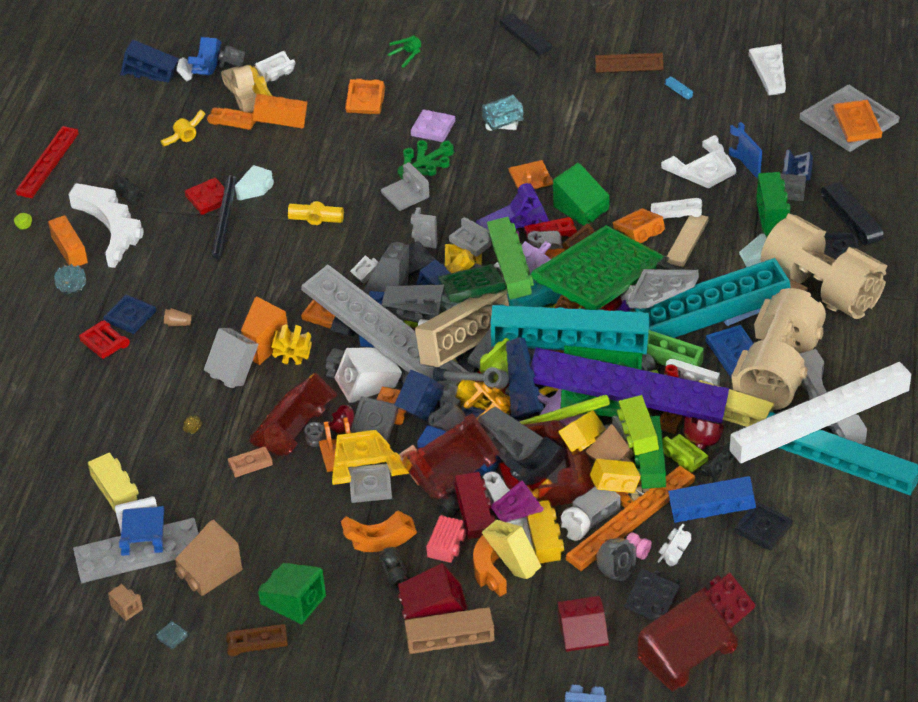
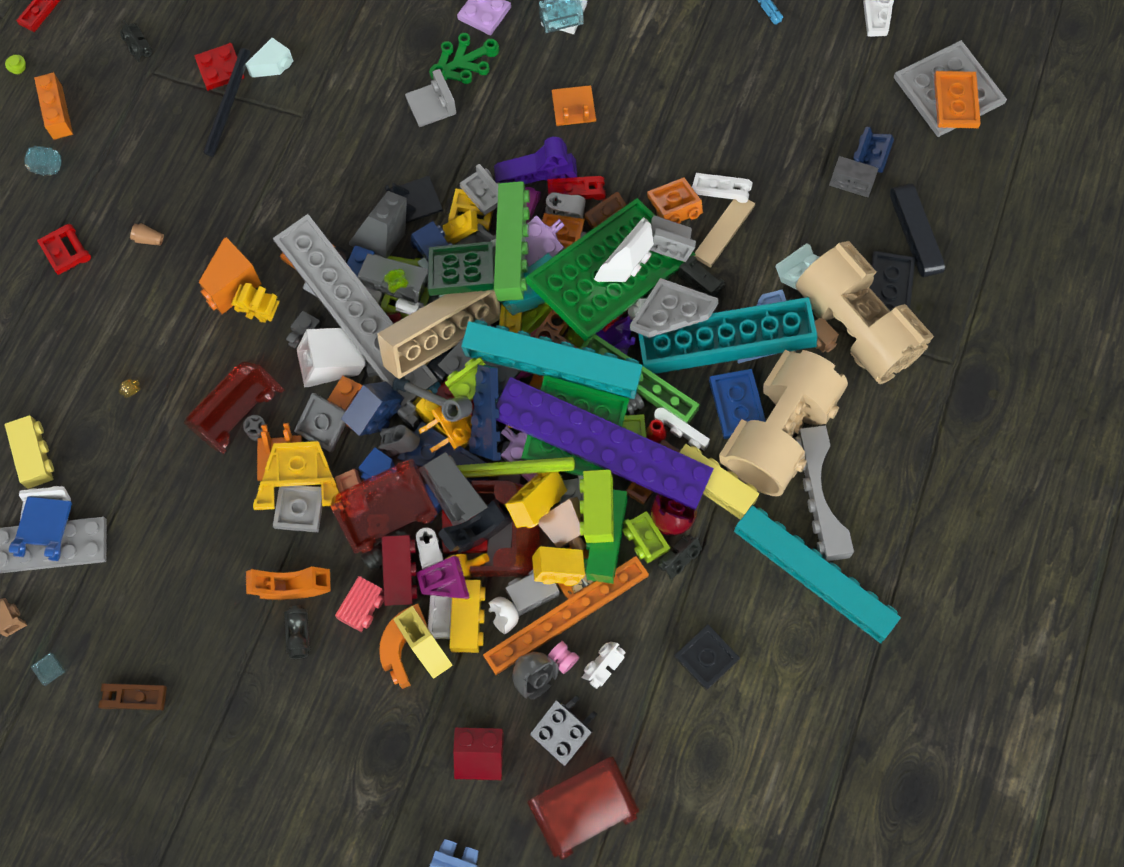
camera: 10 degrees right, 25 degrees up
white arch [69,183,143,268] -> none
dark blue tile [103,295,156,334] -> none
medium nougat slope [175,520,242,596] -> none
light grey brick [204,328,258,388] -> none
nougat plate [228,446,273,477] -> none
green slope [258,563,326,625] -> none
yellow piece [288,201,344,225] -> none
dark red hair [328,404,354,434] -> none
white bracket [350,255,379,284] -> none
dark red slope [398,563,468,620] -> none
medium nougat brick [404,608,494,654] -> none
light grey bracket [411,207,438,248] -> none
green slope [553,163,610,226] -> none
white wing [661,135,736,188] -> none
blue brick [668,476,756,523] -> none
dark red bracket [691,572,755,630] -> none
blue flag [729,122,762,179] -> none
white brick [730,362,911,463] -> none
green brick [756,172,790,236] -> none
none -> clear neon green plate [384,269,409,293]
none -> white wedge [594,217,654,282]
none -> light grey bracket [650,216,696,262]

